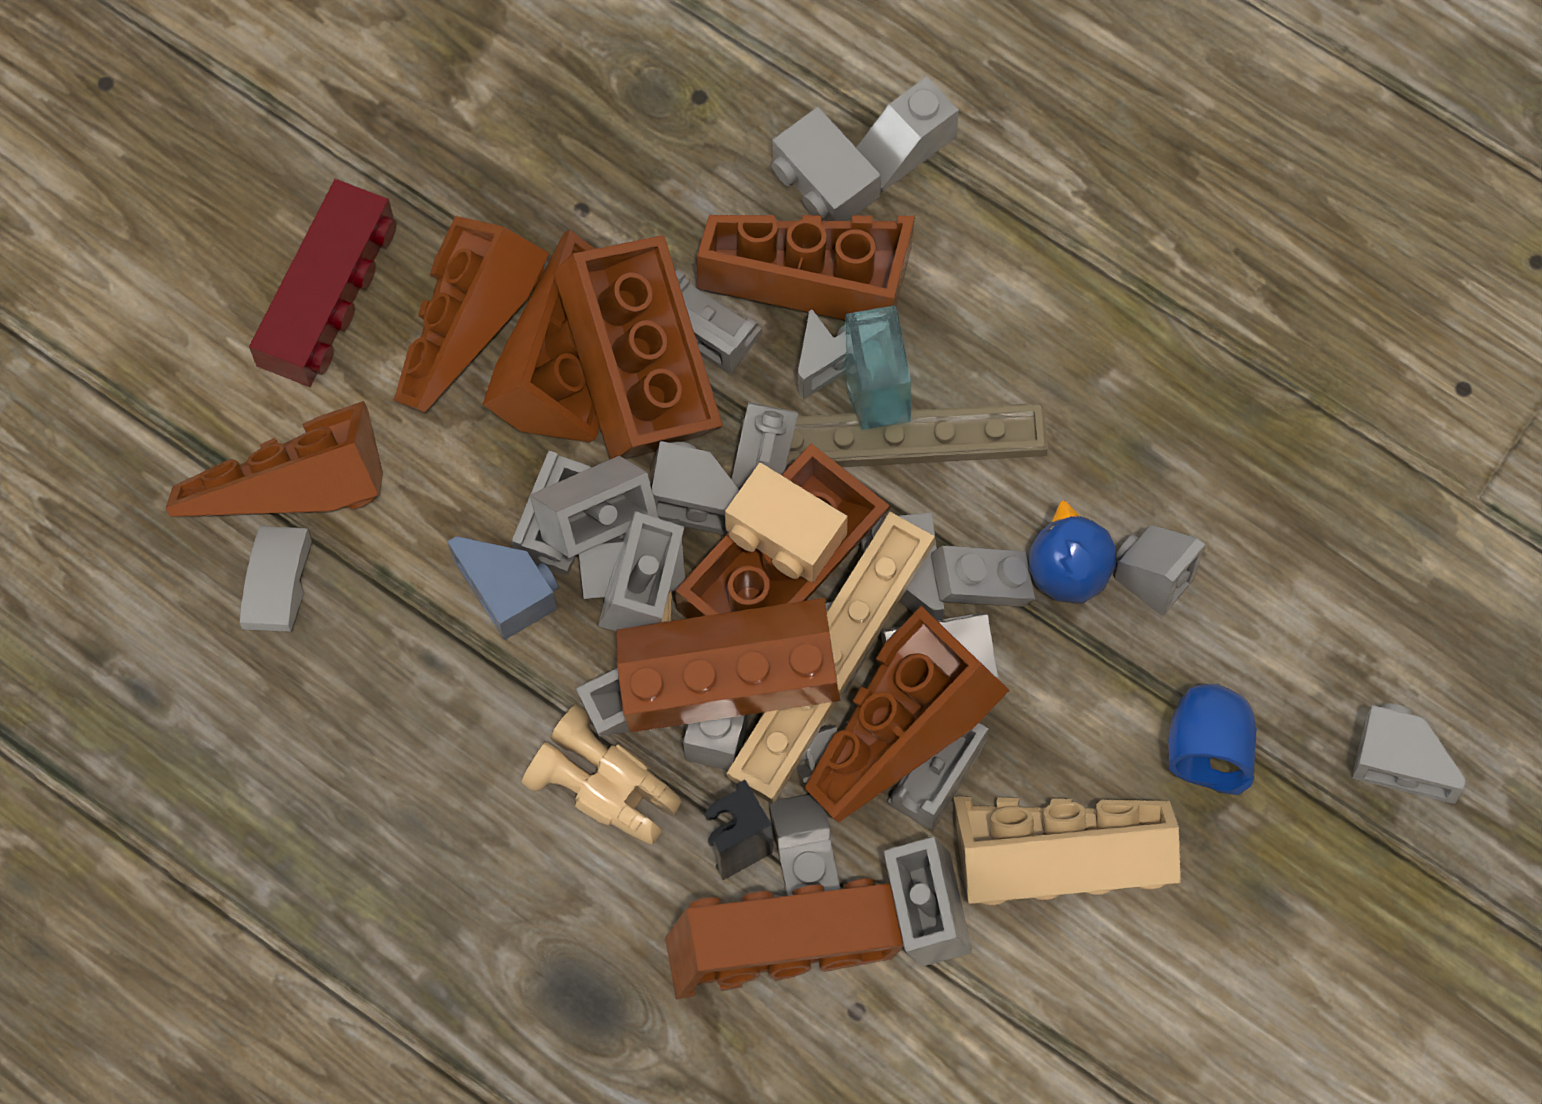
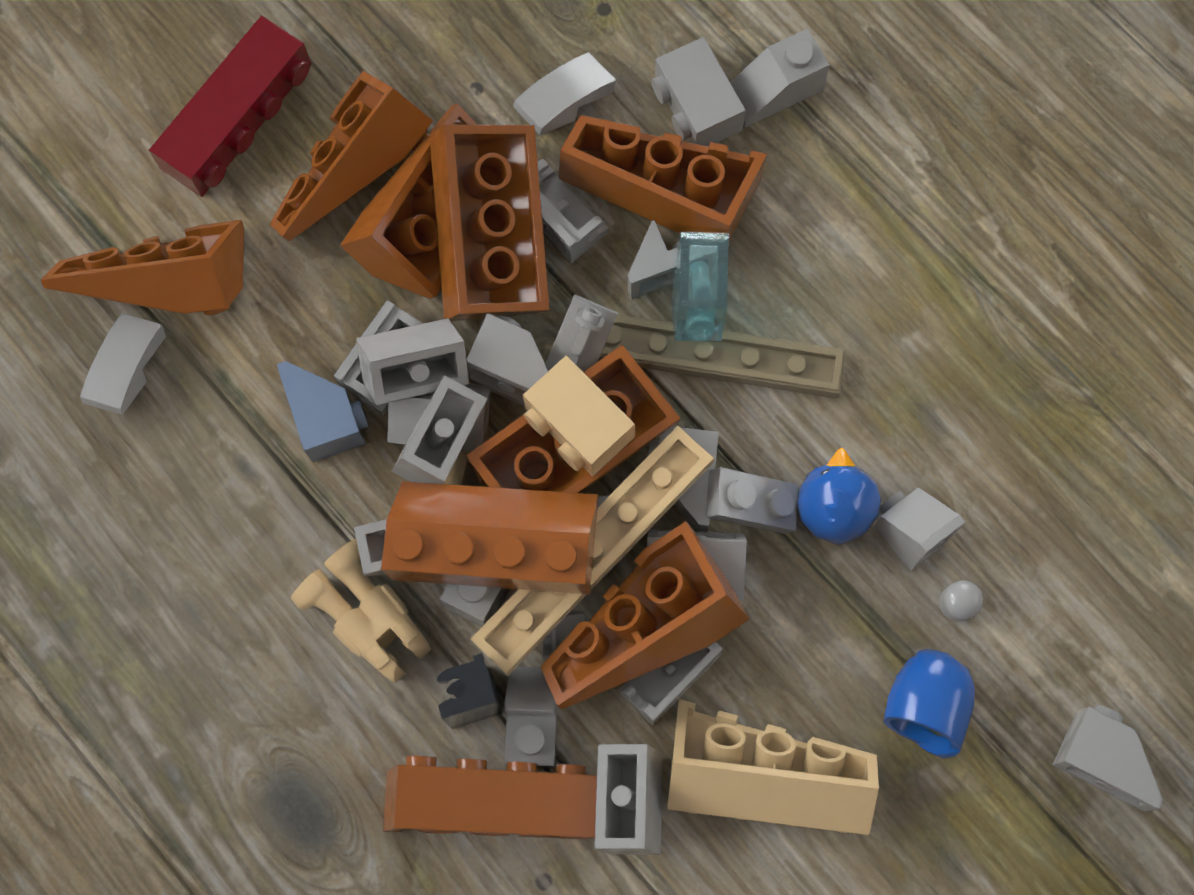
camera: 15 degrees right, 5 degrees up
none -> light grey slope [513,52,616,135]
none -> light grey piece [939,580,983,622]

